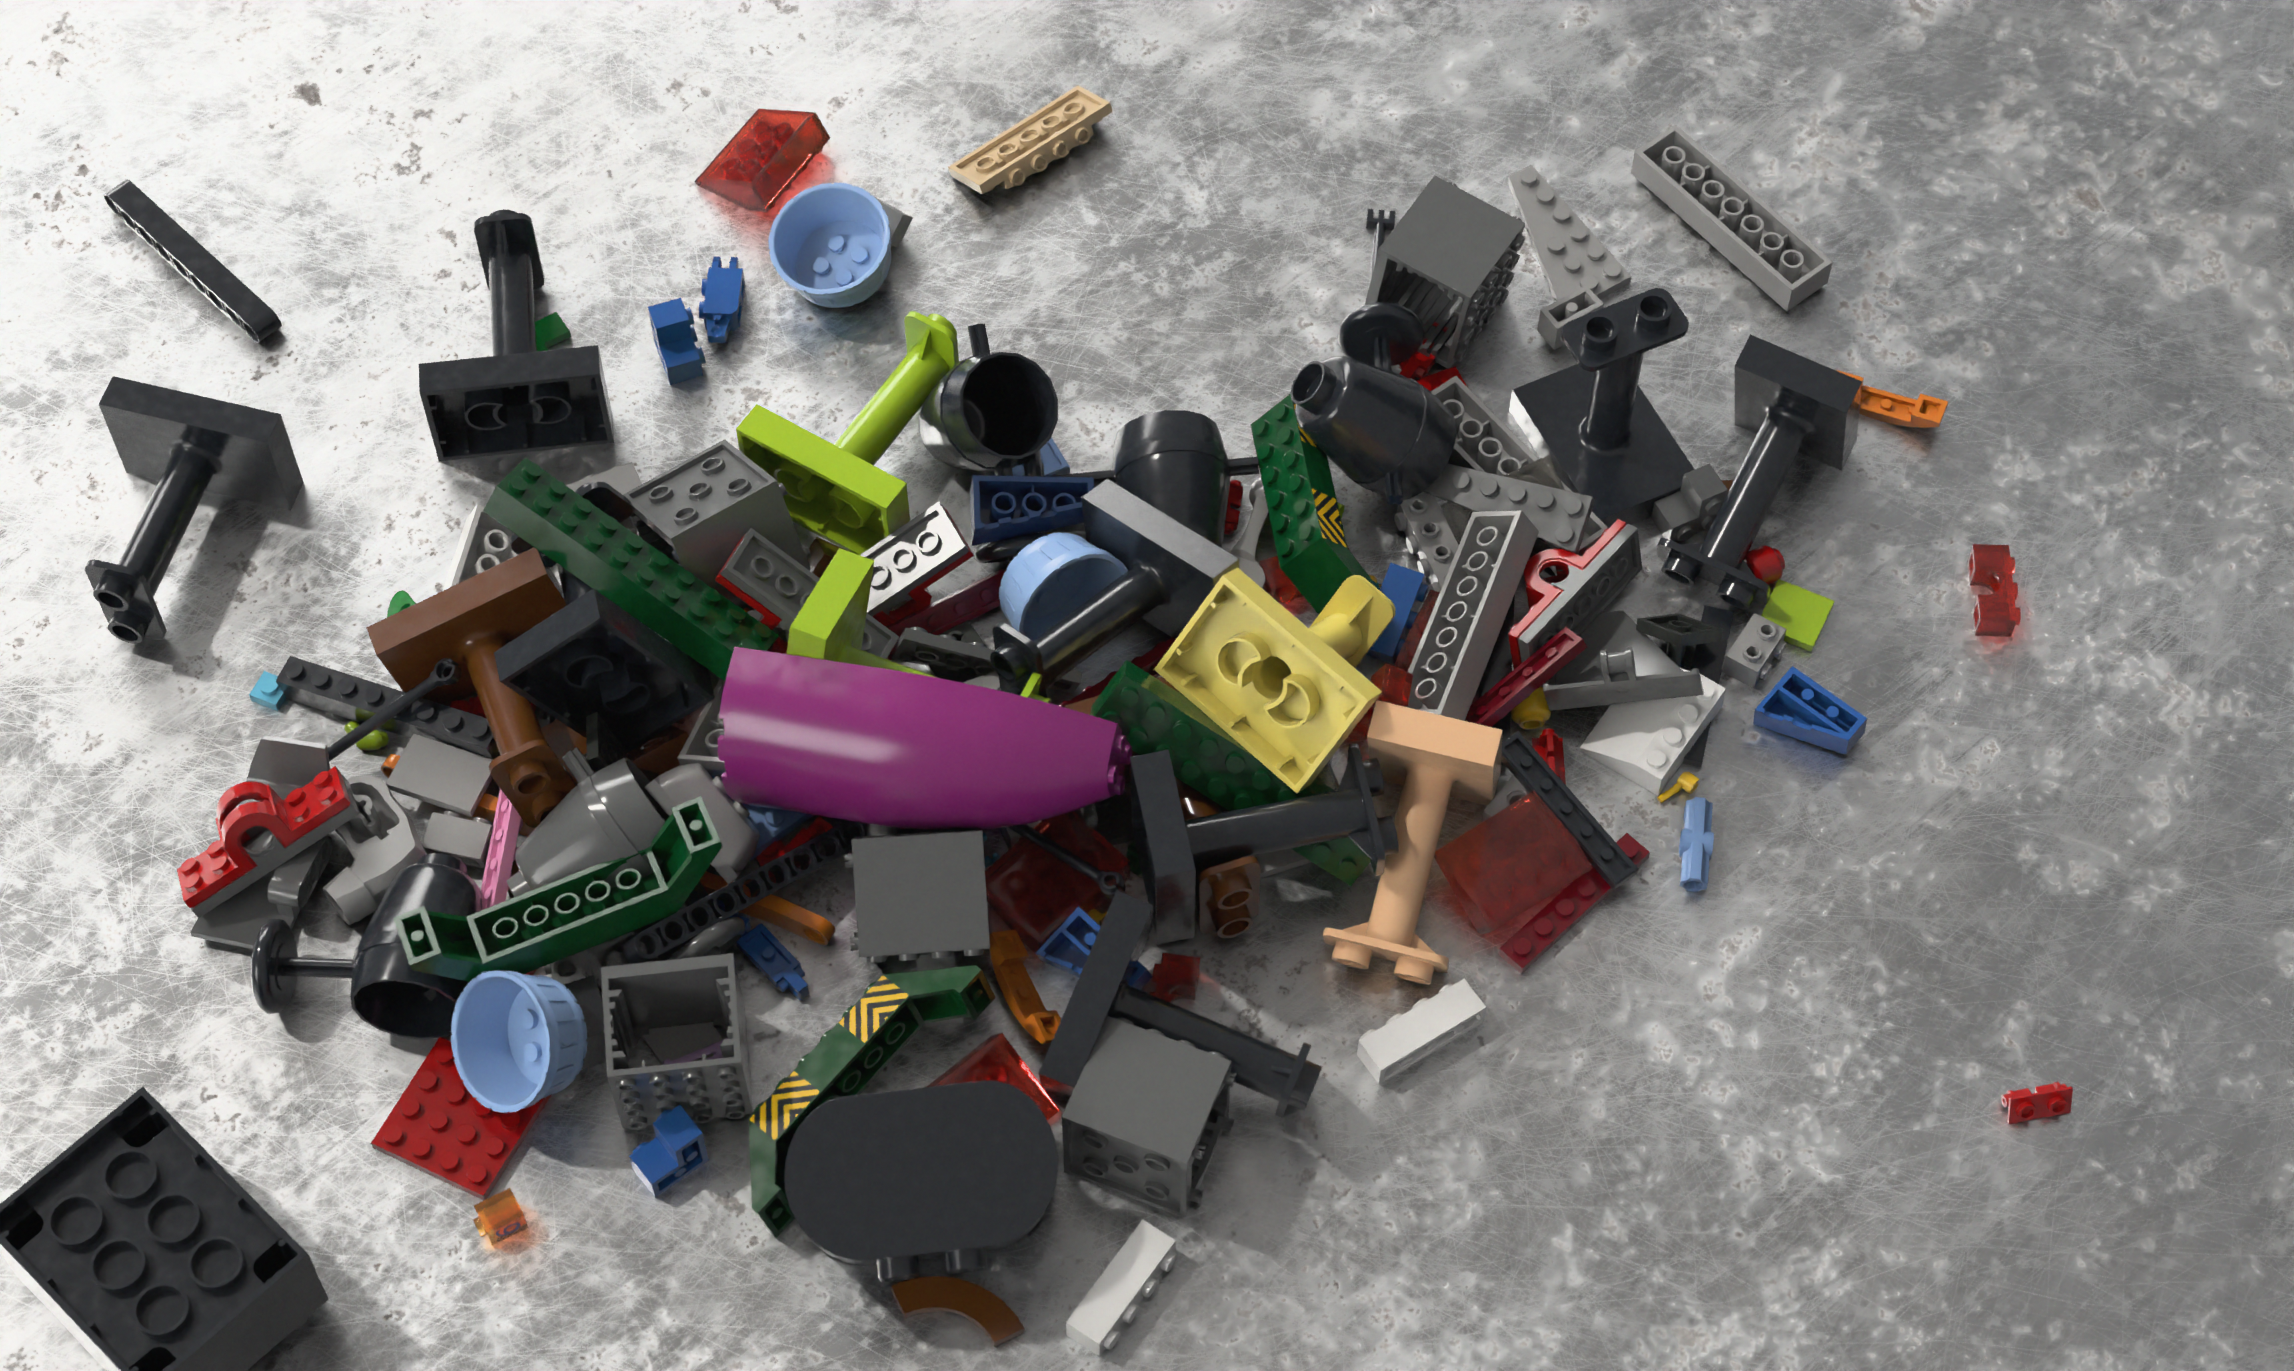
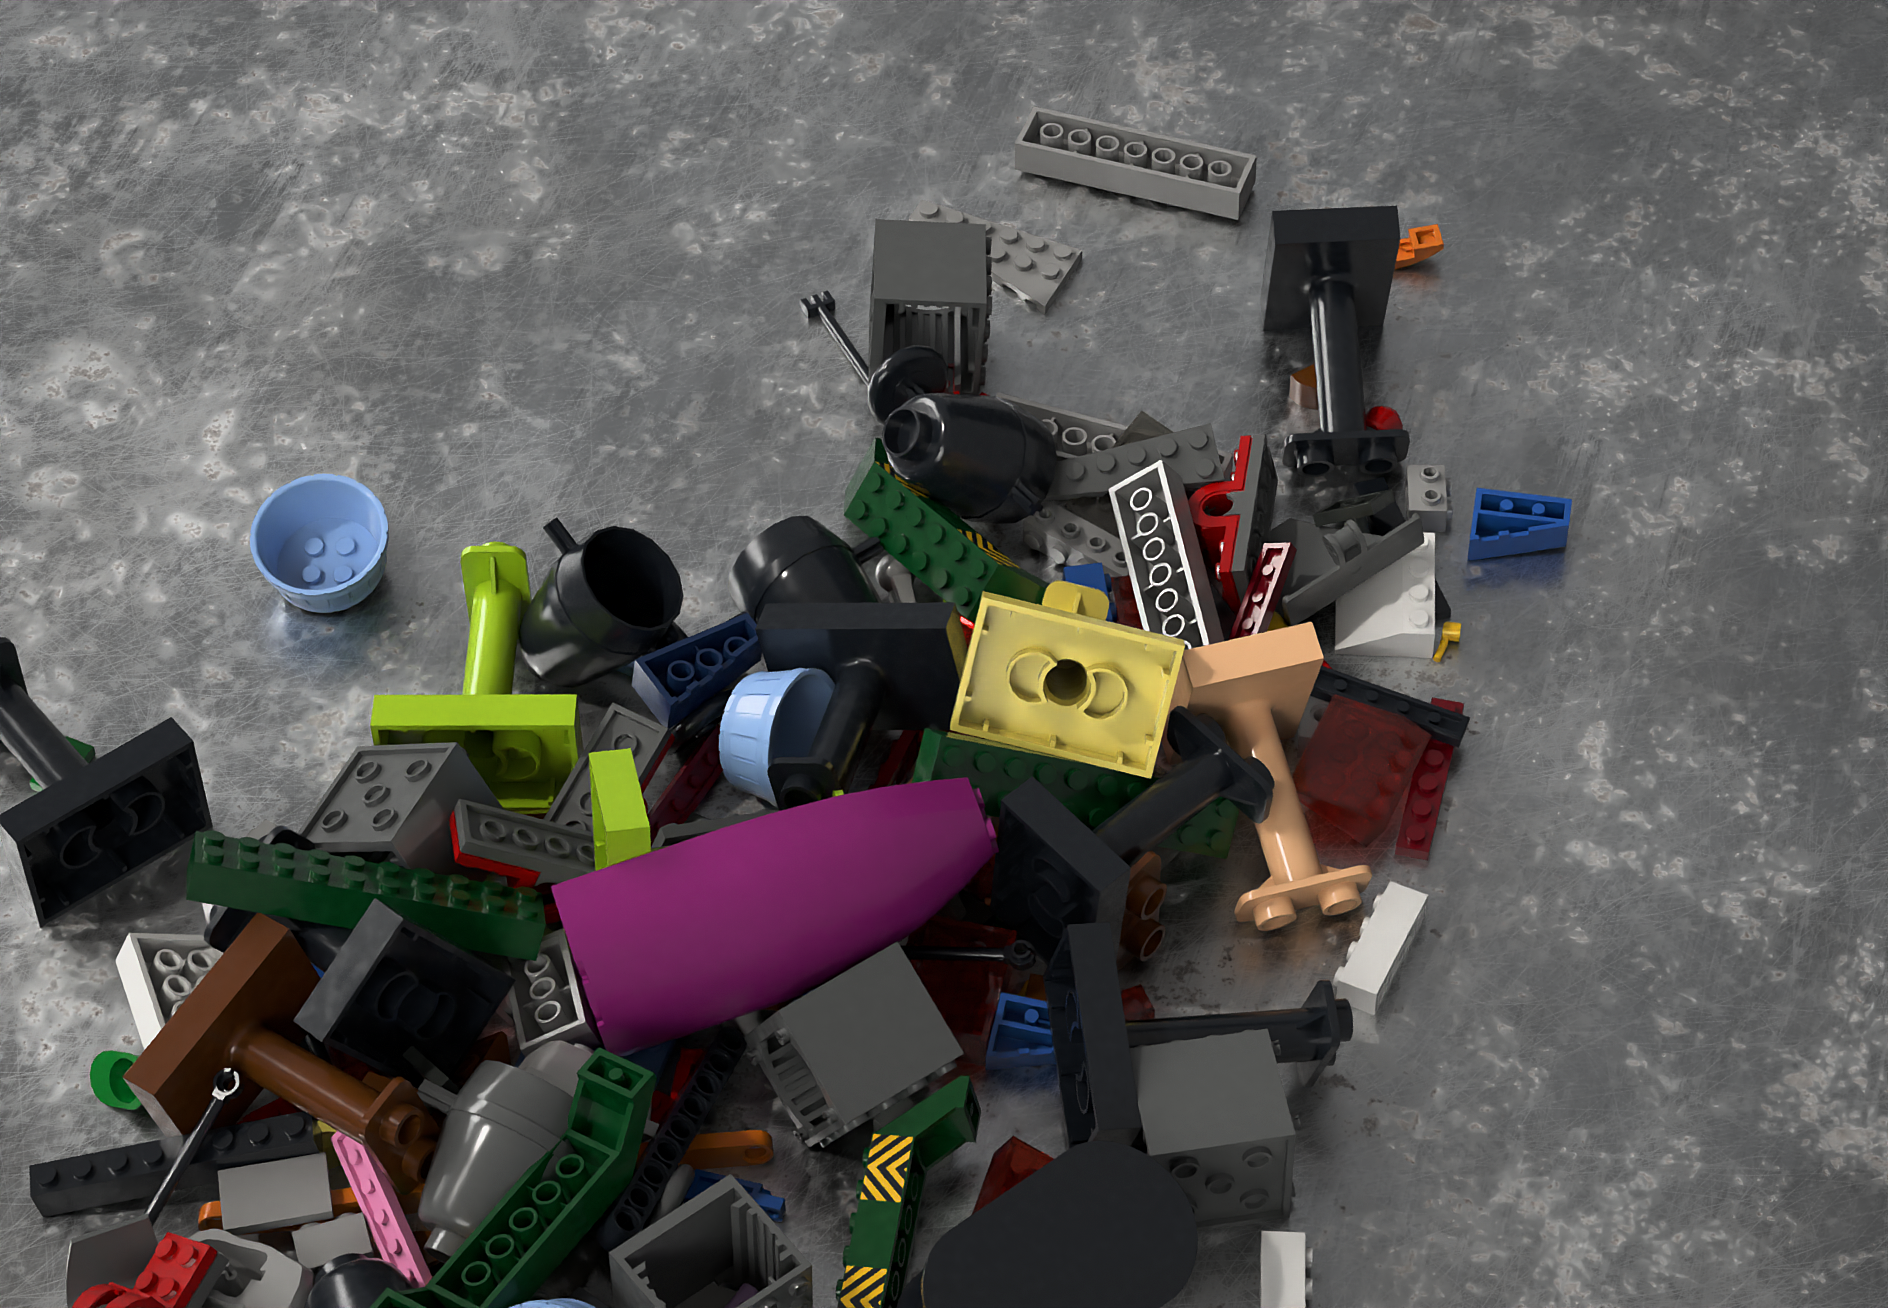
camera: 30 degrees left, 10 degrees down
medium azure plate [249,671,287,711] -> none
lime arm [344,720,389,750] -> none
blue brick [648,298,706,385] -> none
clear red slope [695,108,831,212] -> none
blue hinge [699,256,745,343] -> none
tan plate [948,86,1113,194] -> none
orange slope [989,929,1061,1044] -> none
black piece [1509,288,1695,528] -> none
light grey brick [1537,285,1604,350] -> none
dark grey brick [1651,463,1728,542] -> none
medium blue piece [1679,797,1714,892] -> none
lime tile [1761,579,1835,652] -> none
clear red arch [1967,544,2021,637] -> none

